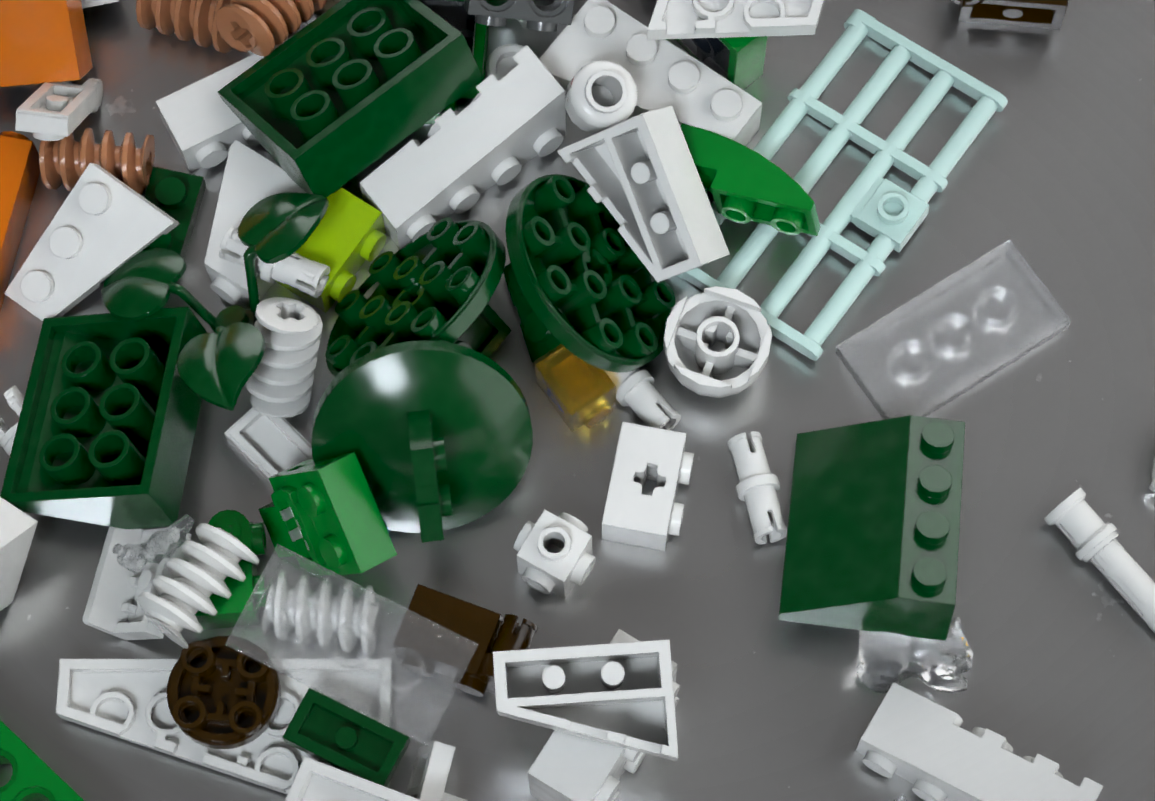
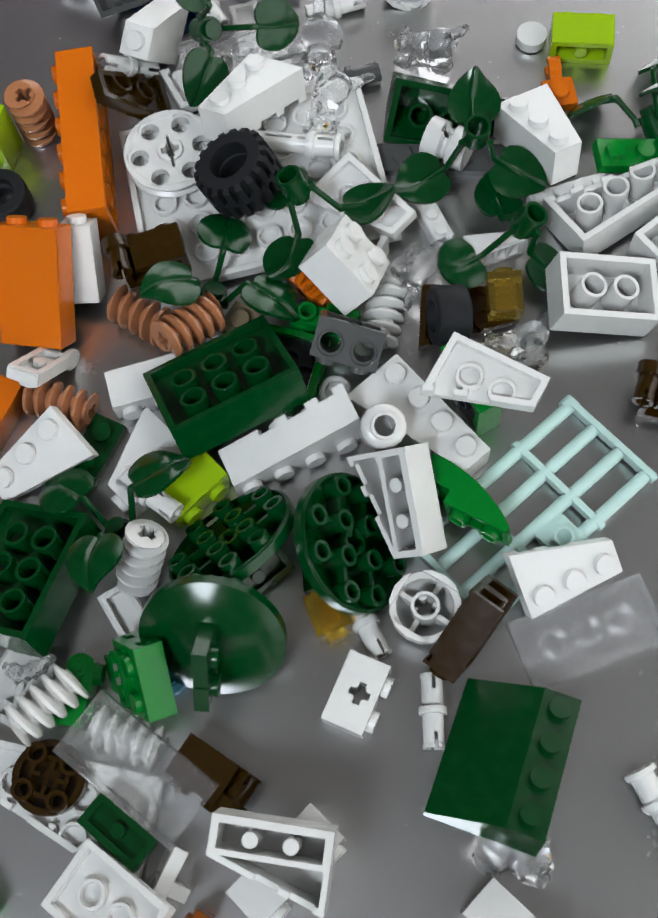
camera: 20 degrees right, 0 degrees up
white brick [513,509,596,599] -> none
none -> dark brown window [423,574,519,684]
none -> white wing [502,537,623,619]

